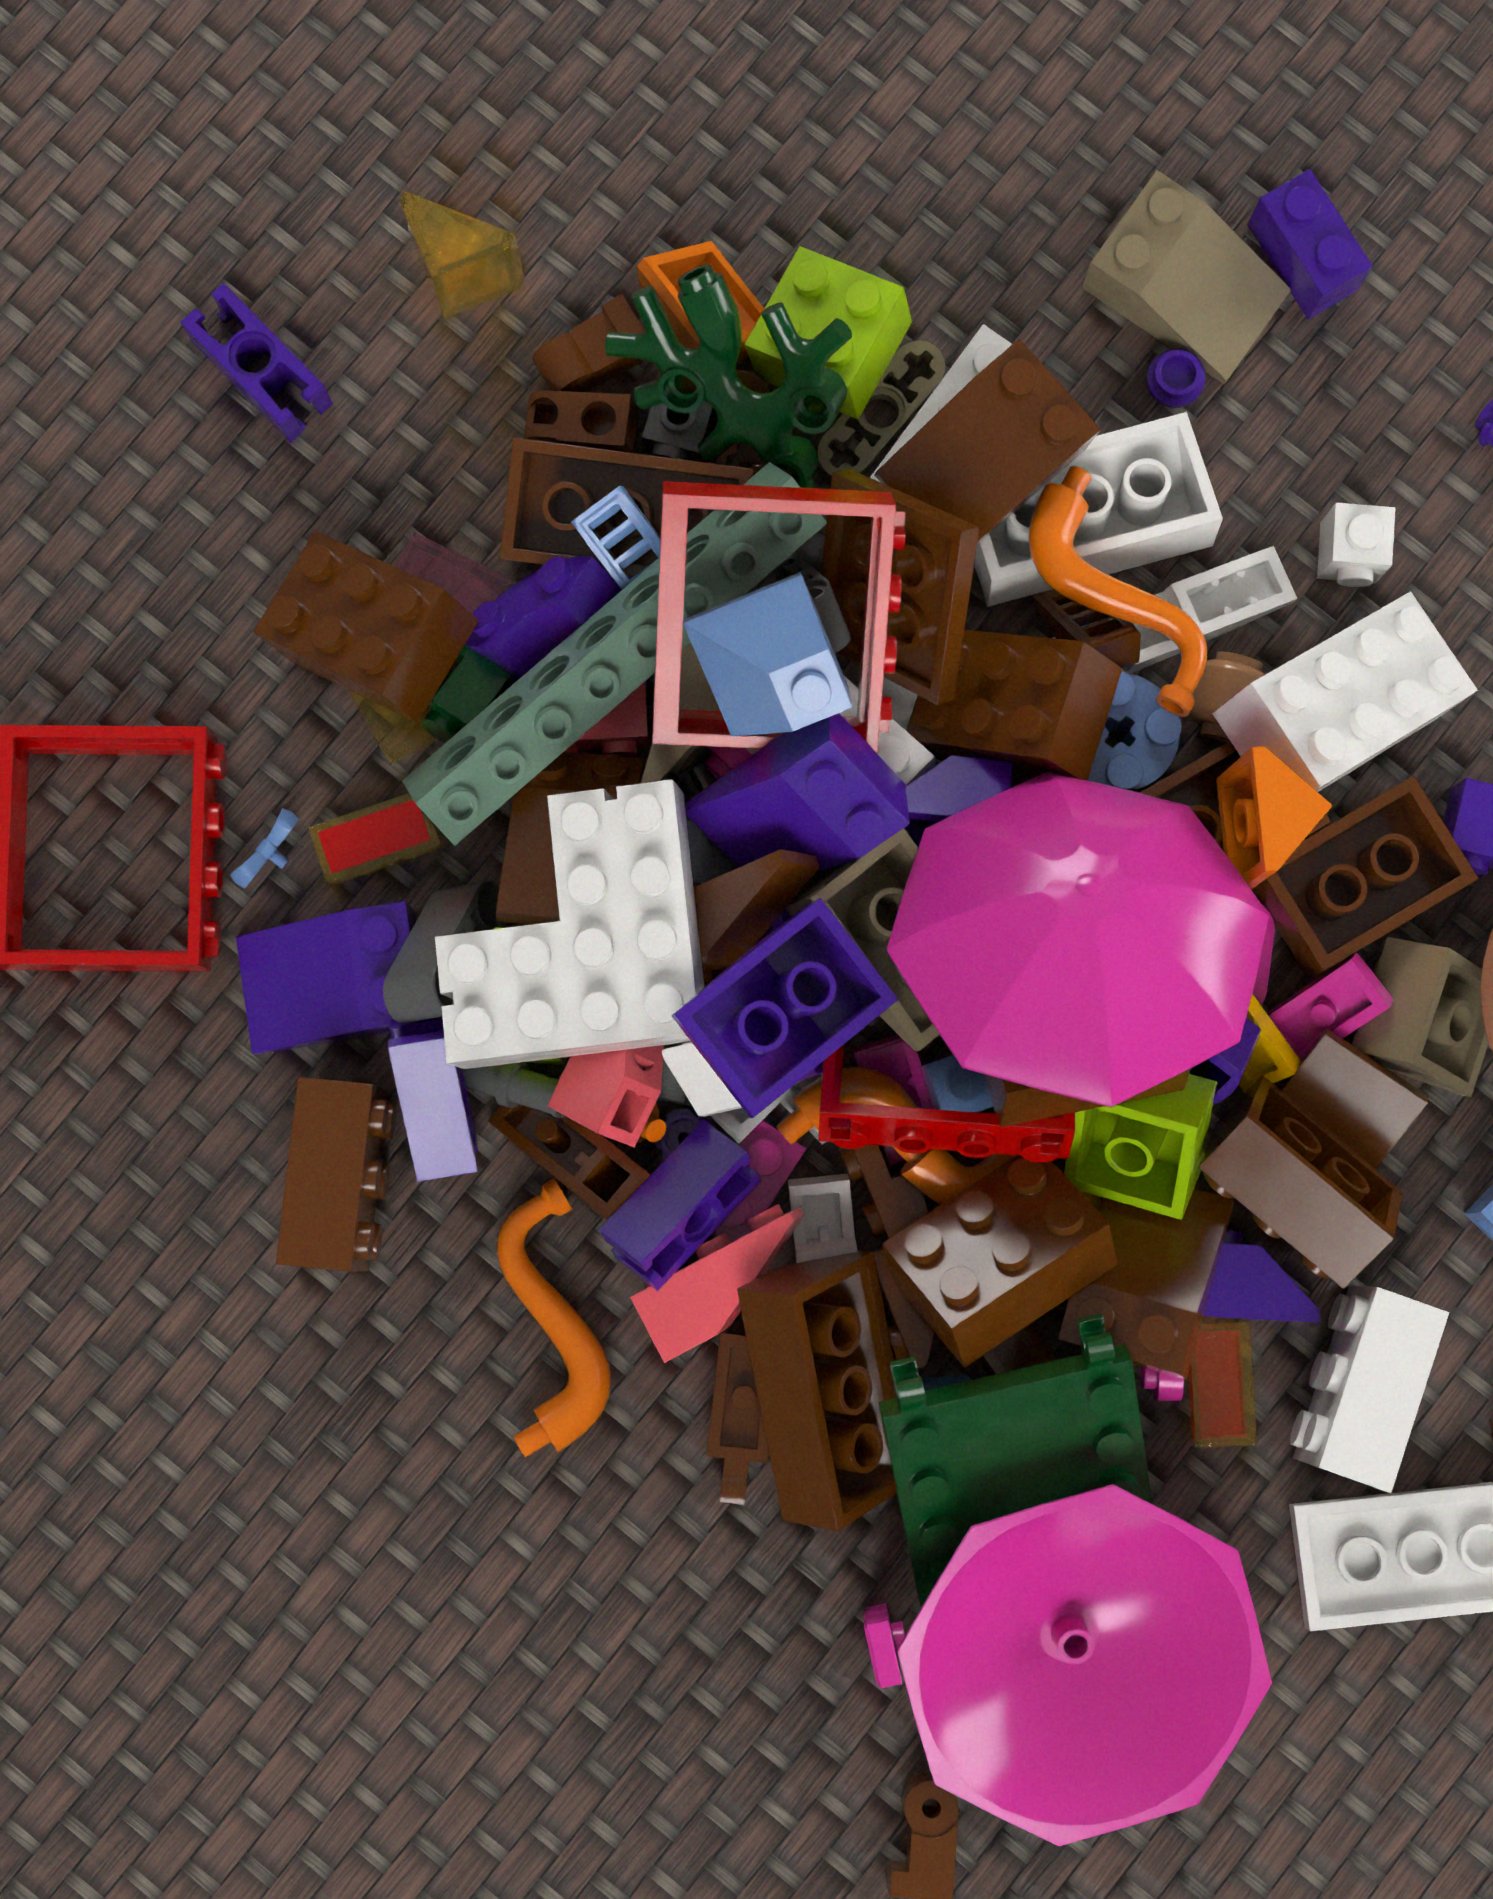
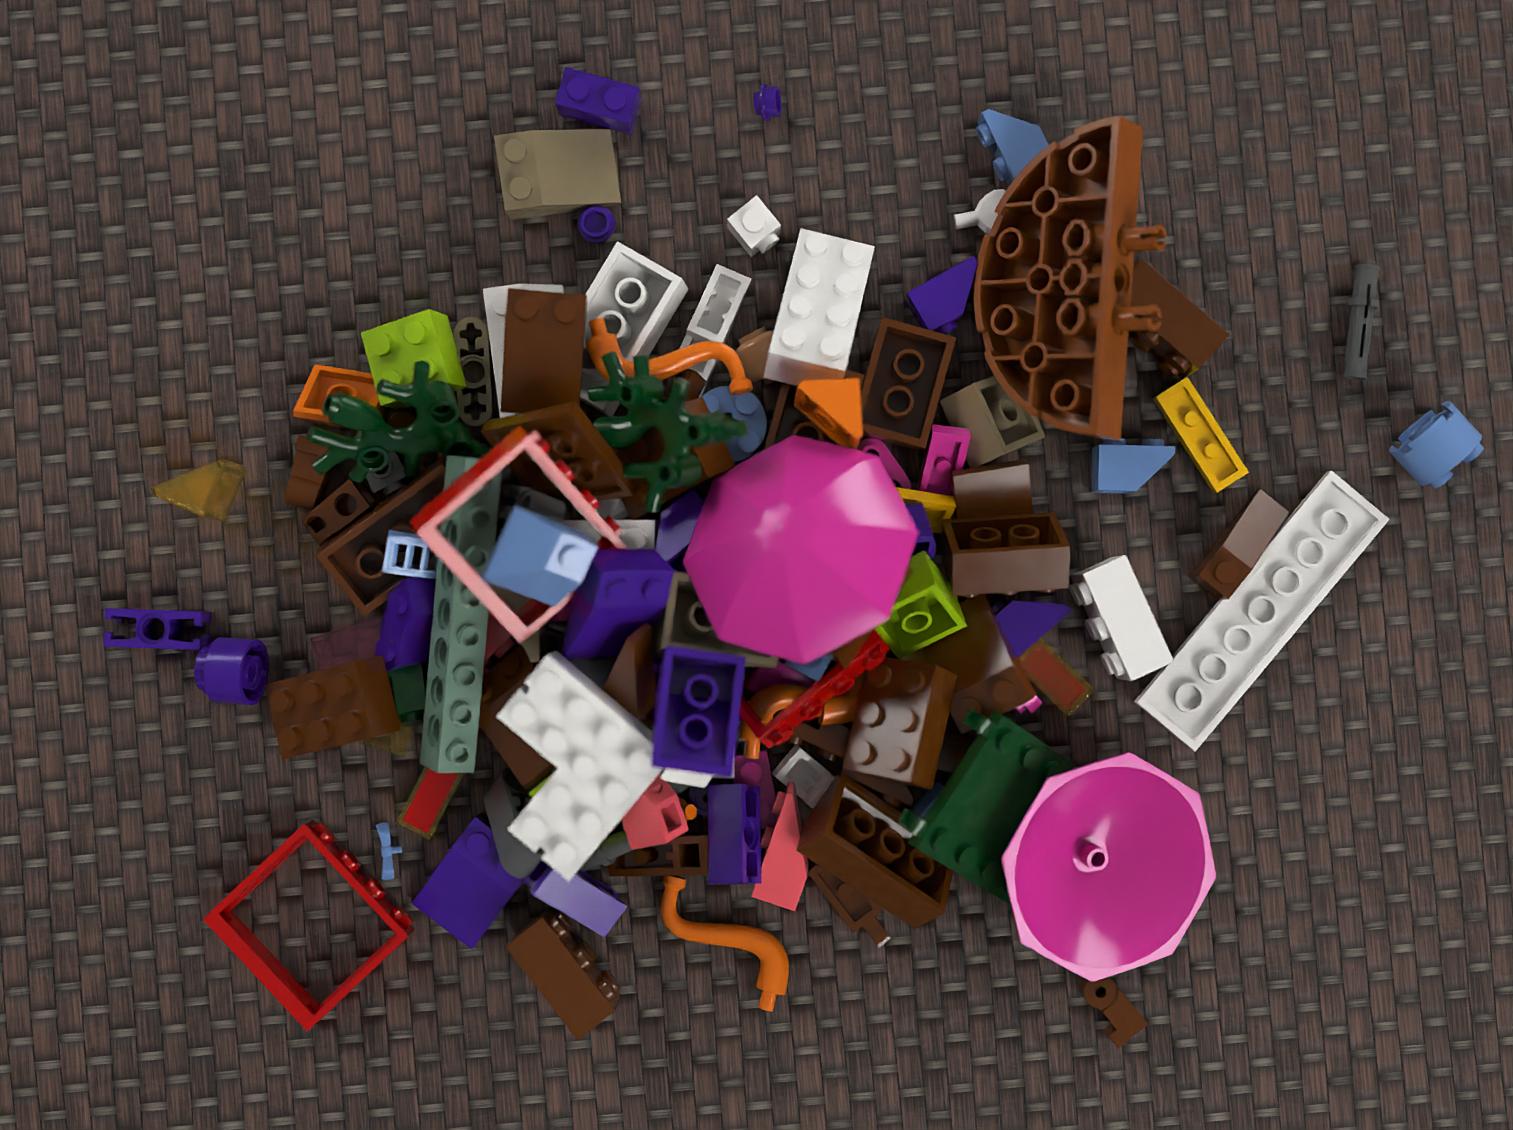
camera: 45 degrees left, 5 degrees up
dark pink plate [863,1603,906,1689] -> none
none -> dark purple piece [194,637,269,705]
none -> dark green plant [588,351,747,512]

